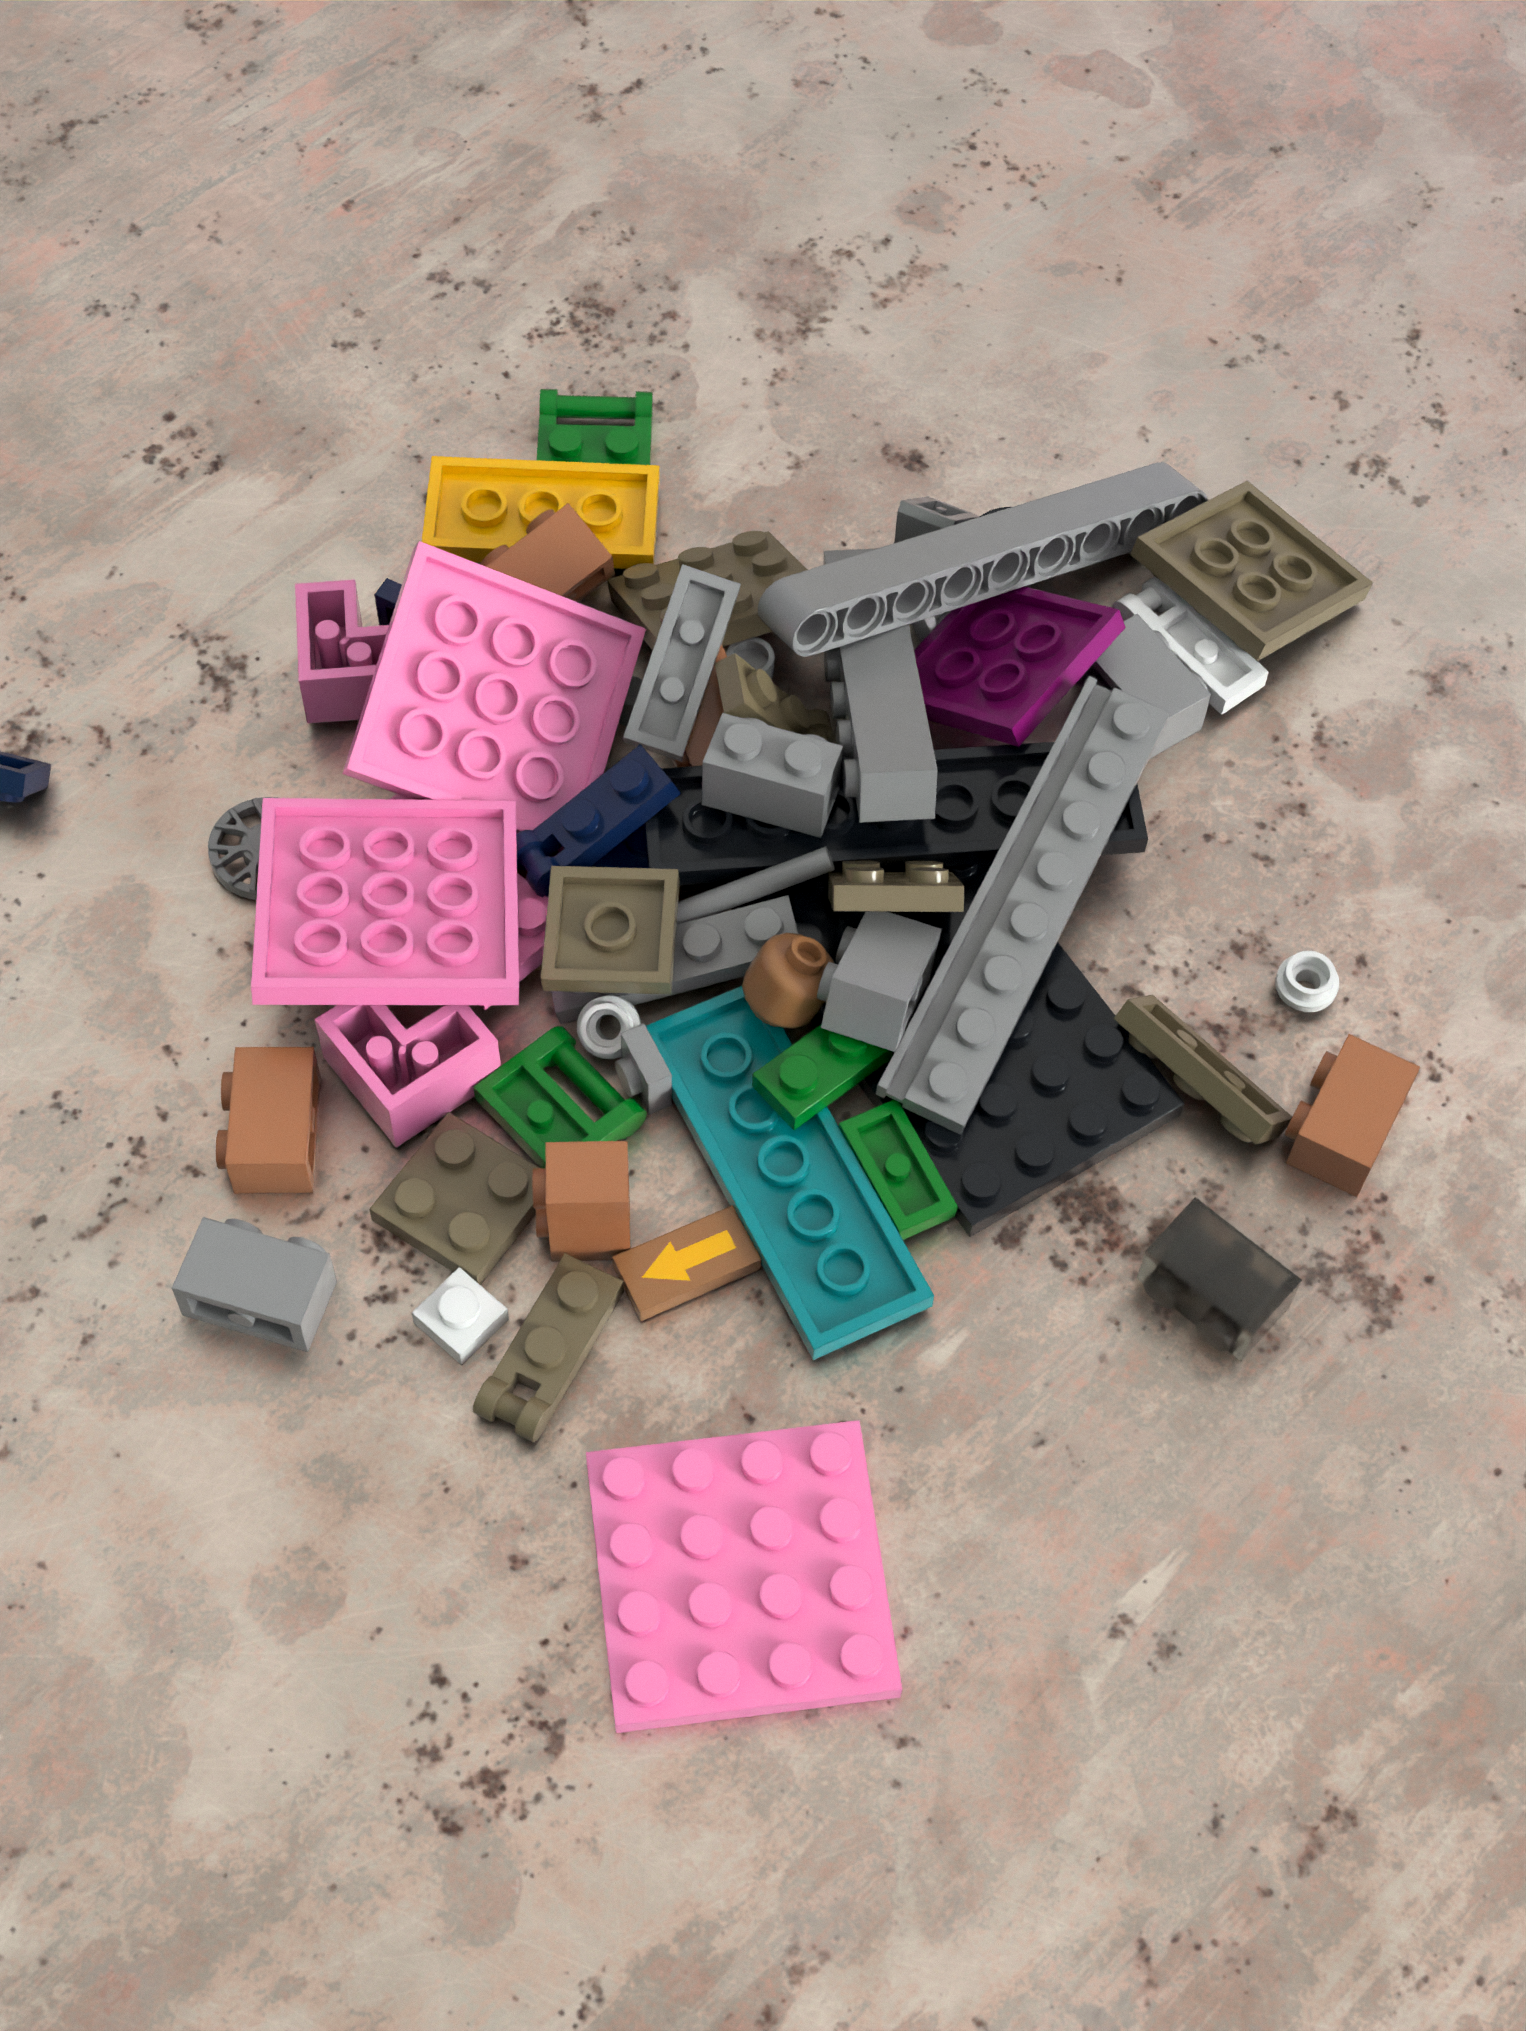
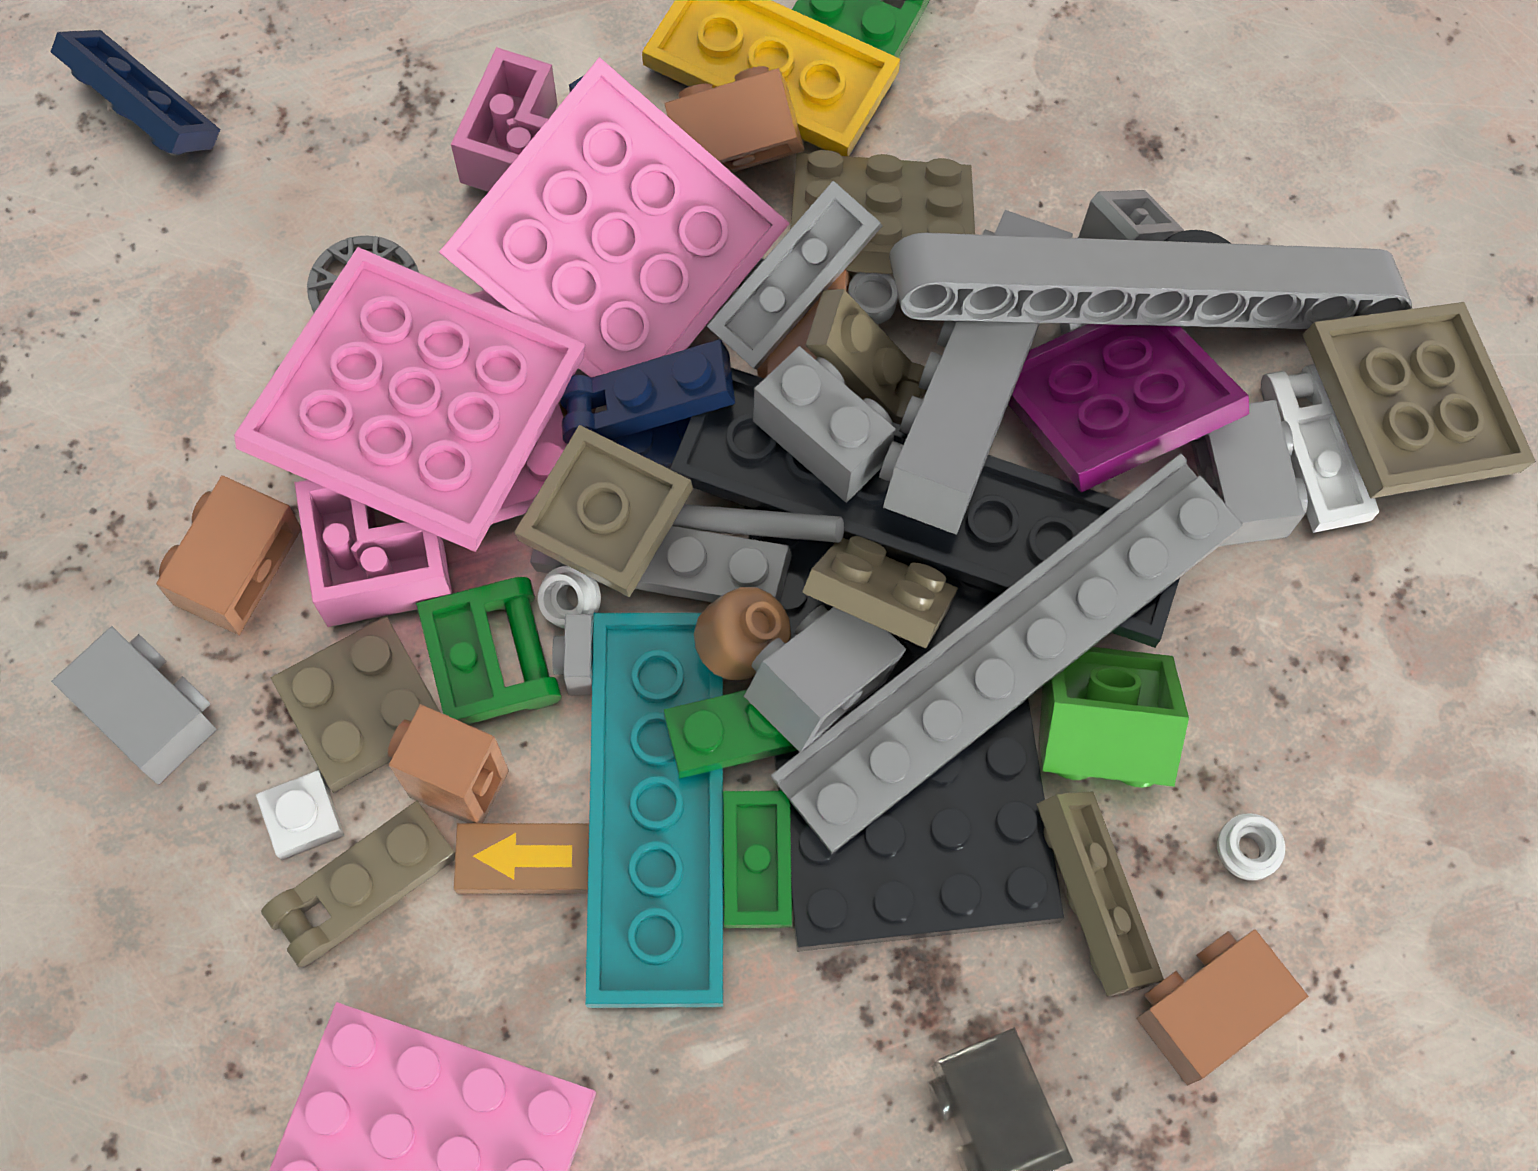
camera: 25 degrees right, 10 degrees up
none -> bright green slope [1039,647,1189,788]

